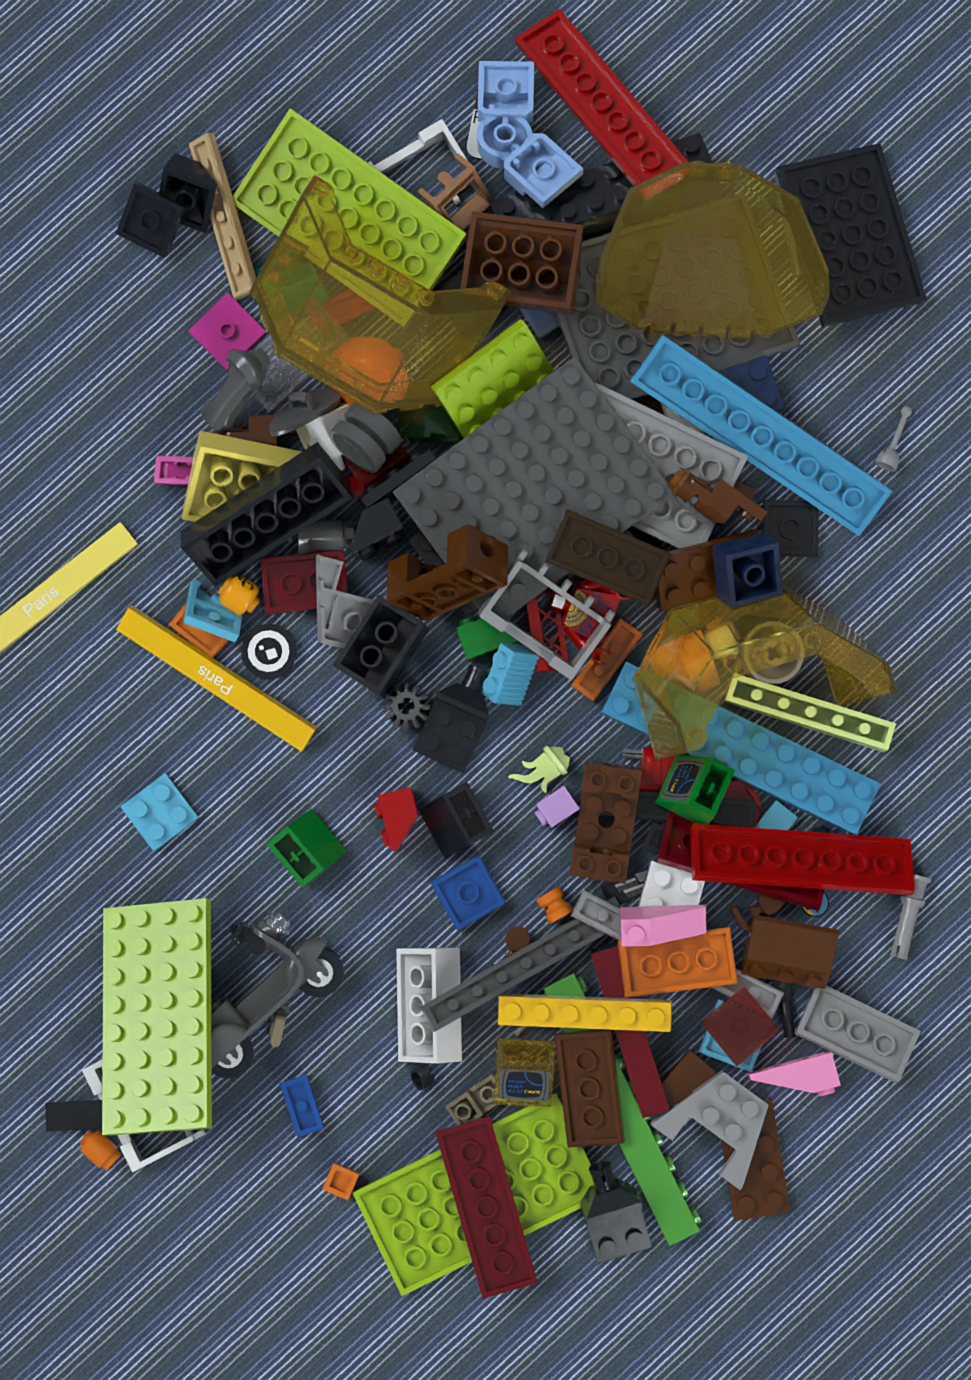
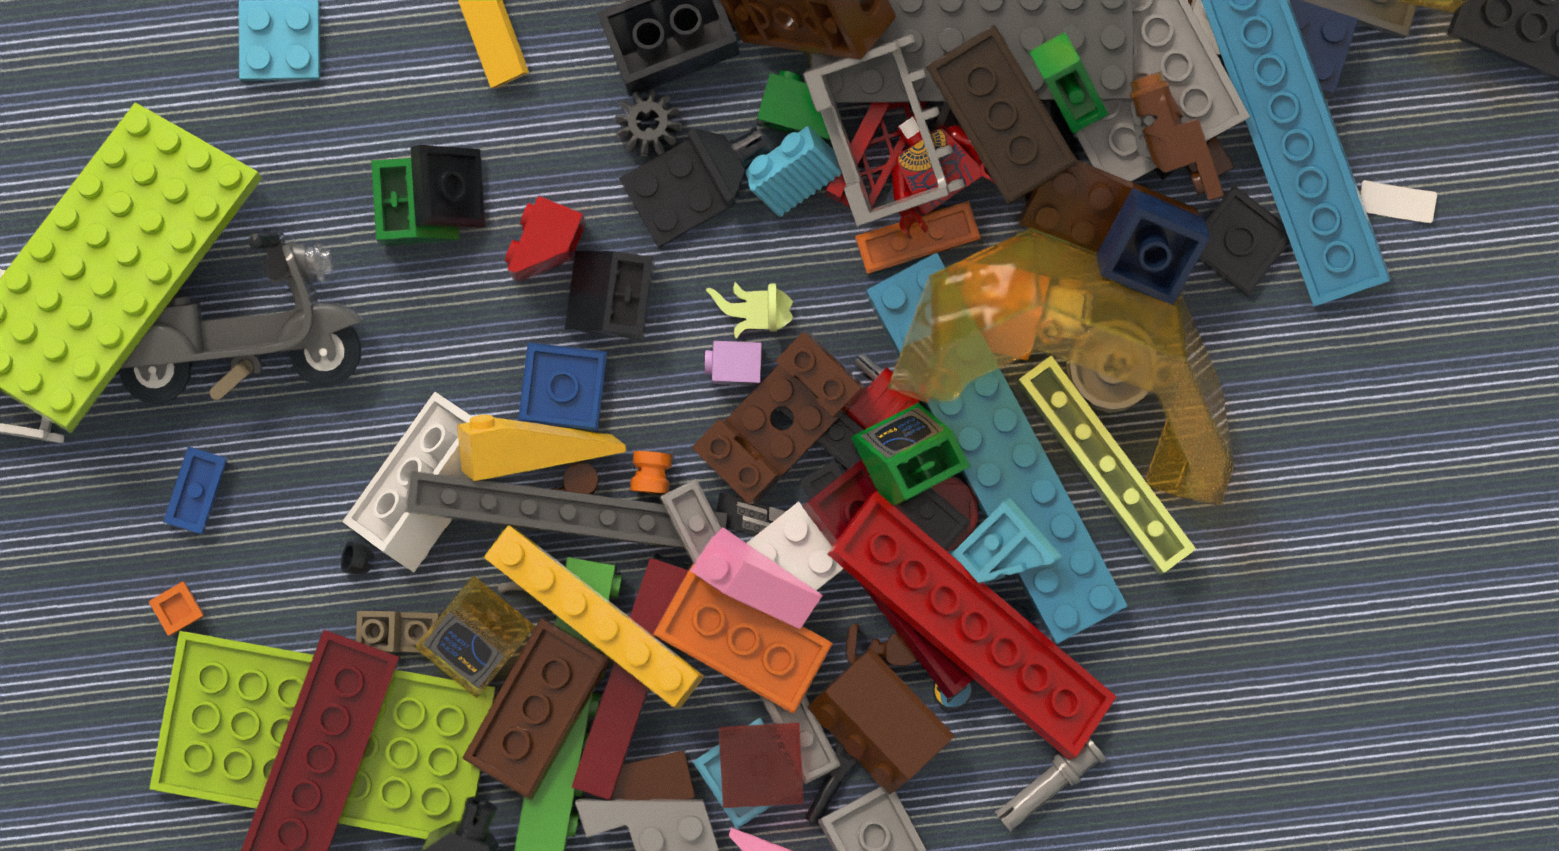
camera: 30 degrees right, 0 degrees up
light grey hinge [875,406,912,472] -> none
none -> black tile [410,145,485,229]
none -> yellow slope [457,415,626,481]
none -> medium azure wing [952,498,1062,583]
none -> green slope [1029,32,1109,134]
none -> white sticker [1360,180,1437,223]

